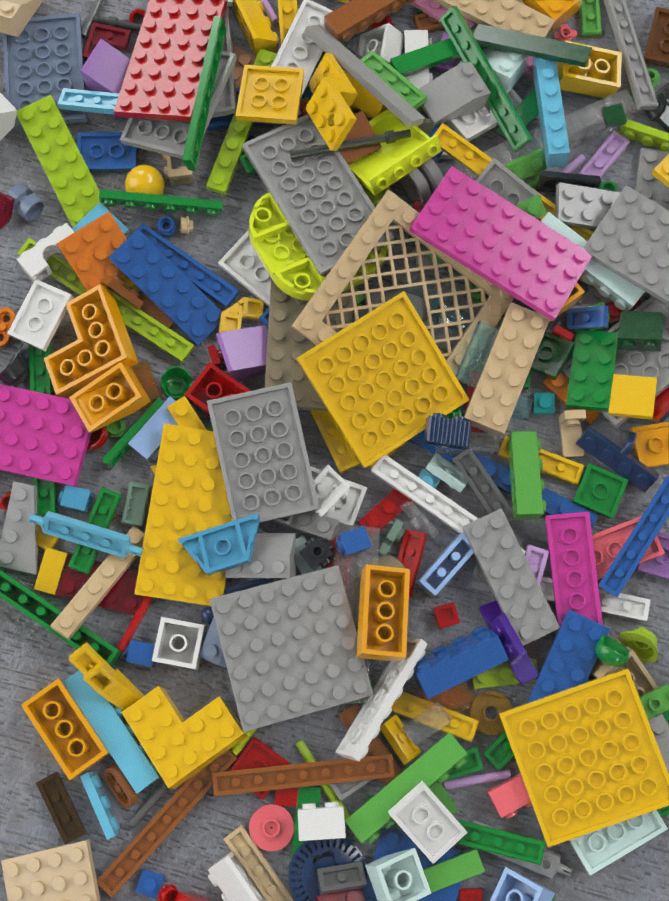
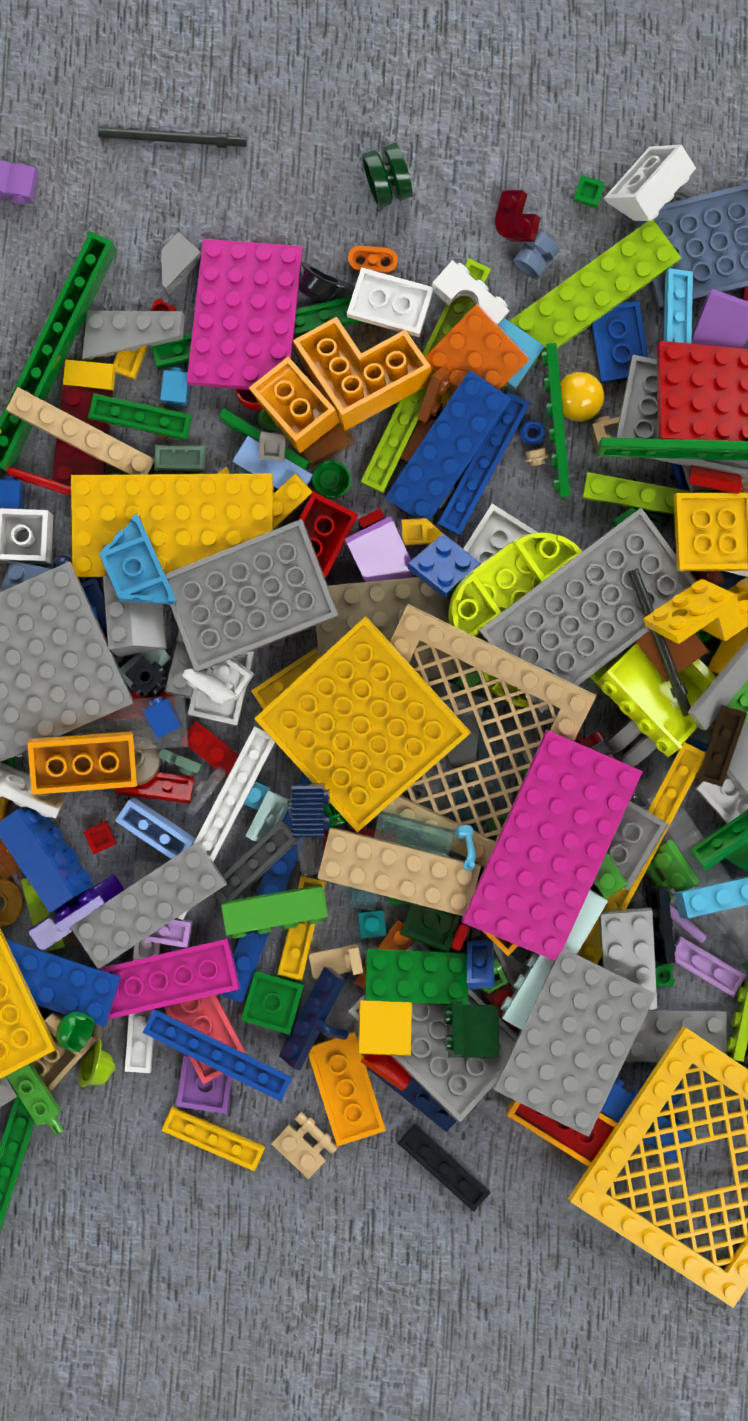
camera: 80 degrees right, 10 degrees up
medium azure plate [29,511,143,558] -> none
none -> light grey plate [259,432,286,462]
none -> plate [408,534,481,599]
none -> medium azure piece [456,825,476,871]
none -> red tile [689,465,742,494]
none -> dark brown plate [696,704,747,787]

